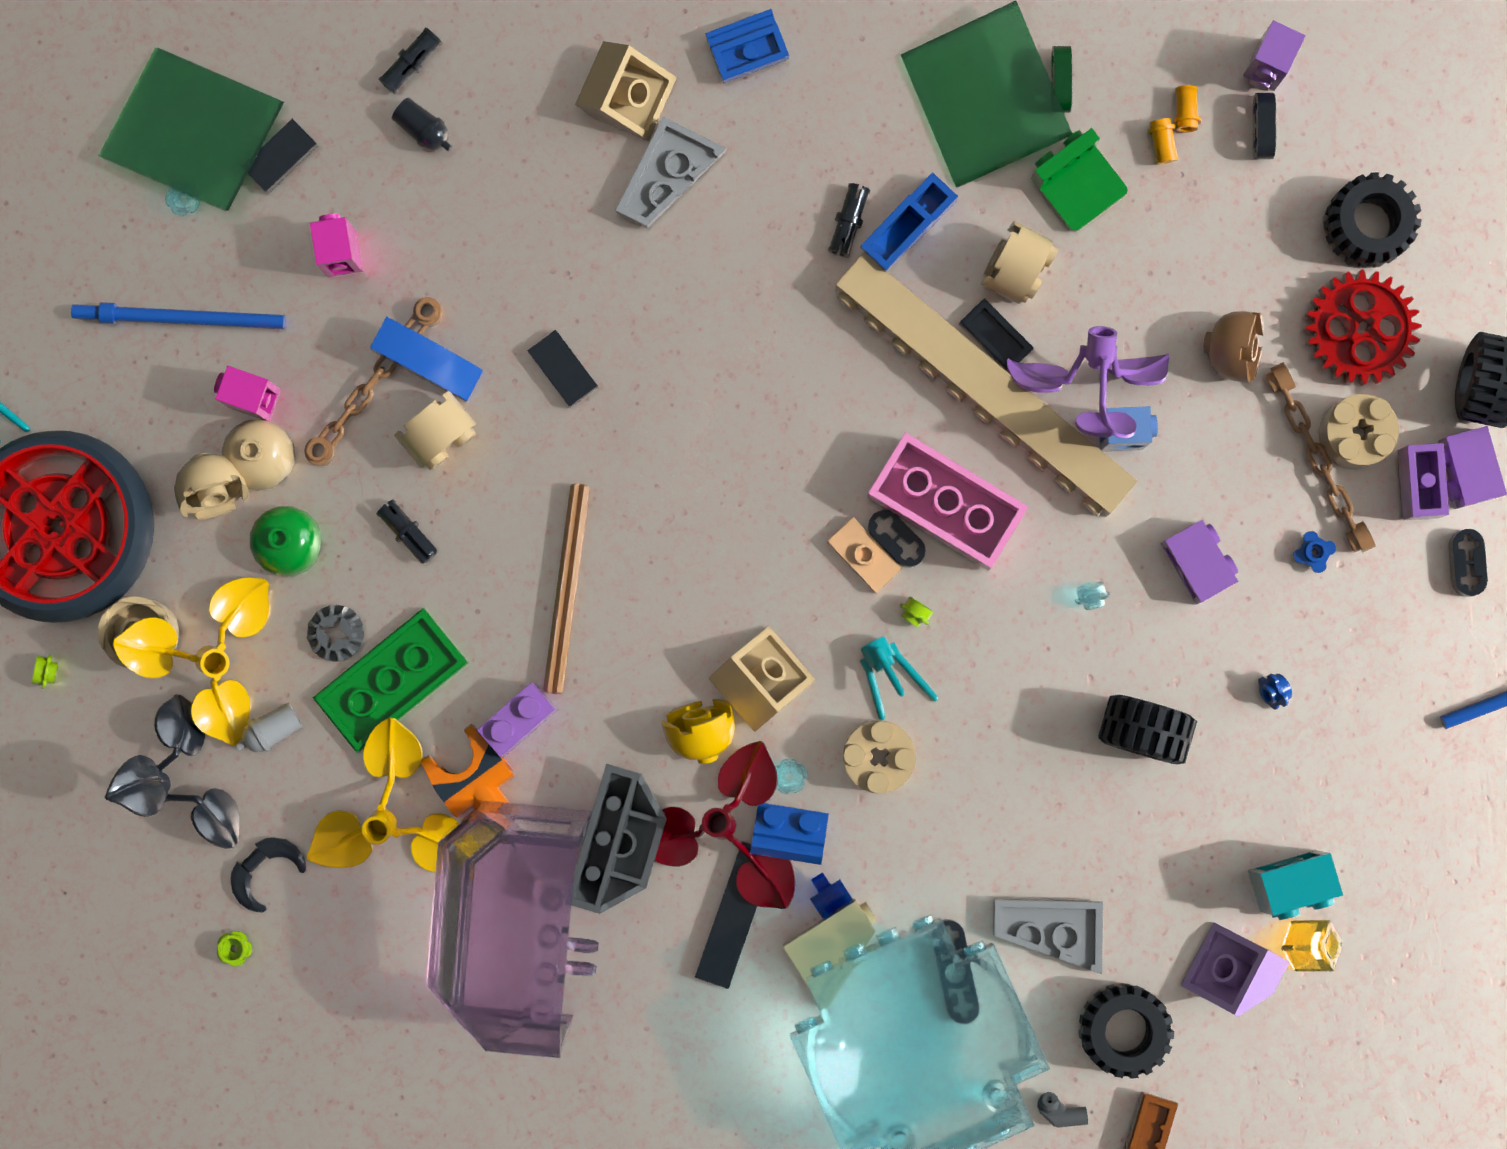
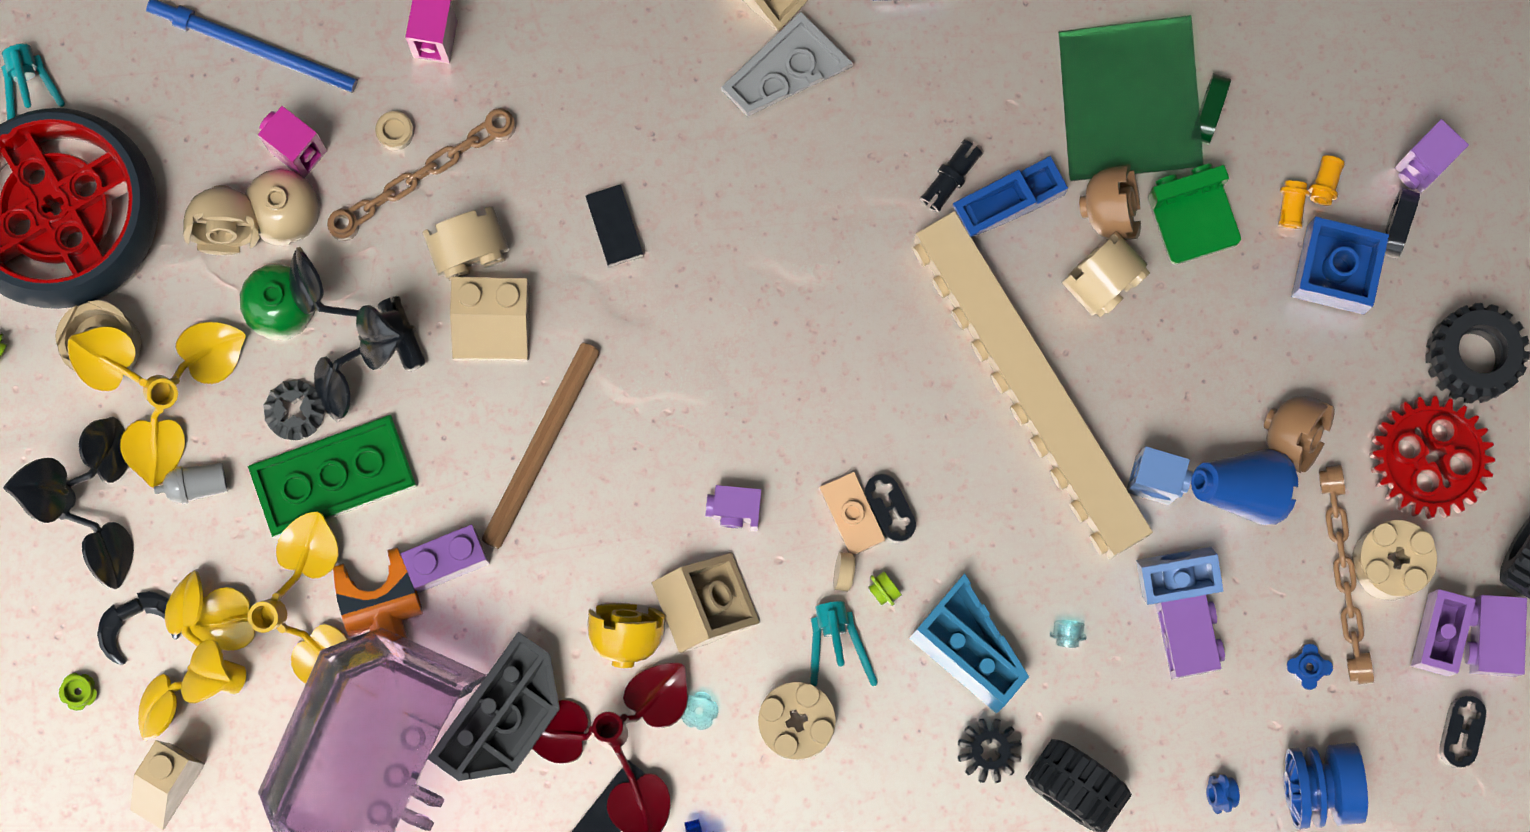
camera: 10 degrees right, 5 degrees down
blue slope [370,316,483,401] -> none
blue plate [750,803,829,865] -> none
bright pink brick [867,432,1028,571] -> none
black tile [959,298,1034,372] -> none
medium lavender plant [1007,326,1169,438] -> none
none -> tan slope [130,740,205,830]
none -> yellow plant [138,570,246,741]
none -> black plant [289,247,404,422]
none -> tan tile [375,111,414,150]
none -> tan slope [450,277,530,361]
none -> medium lavender brick [705,485,761,531]
none -> tan tile [833,552,855,592]
none -> dark azure wedge [909,573,1029,714]
none -> black gear [957,719,1022,783]
none -> medium nougat cylinder [1079,164,1141,240]
none -> medium blue brick [1136,547,1224,605]
none -> blue cone [1191,449,1298,525]
none -> blue wheel [1283,742,1368,830]
none -> blue brick [1291,216,1389,315]

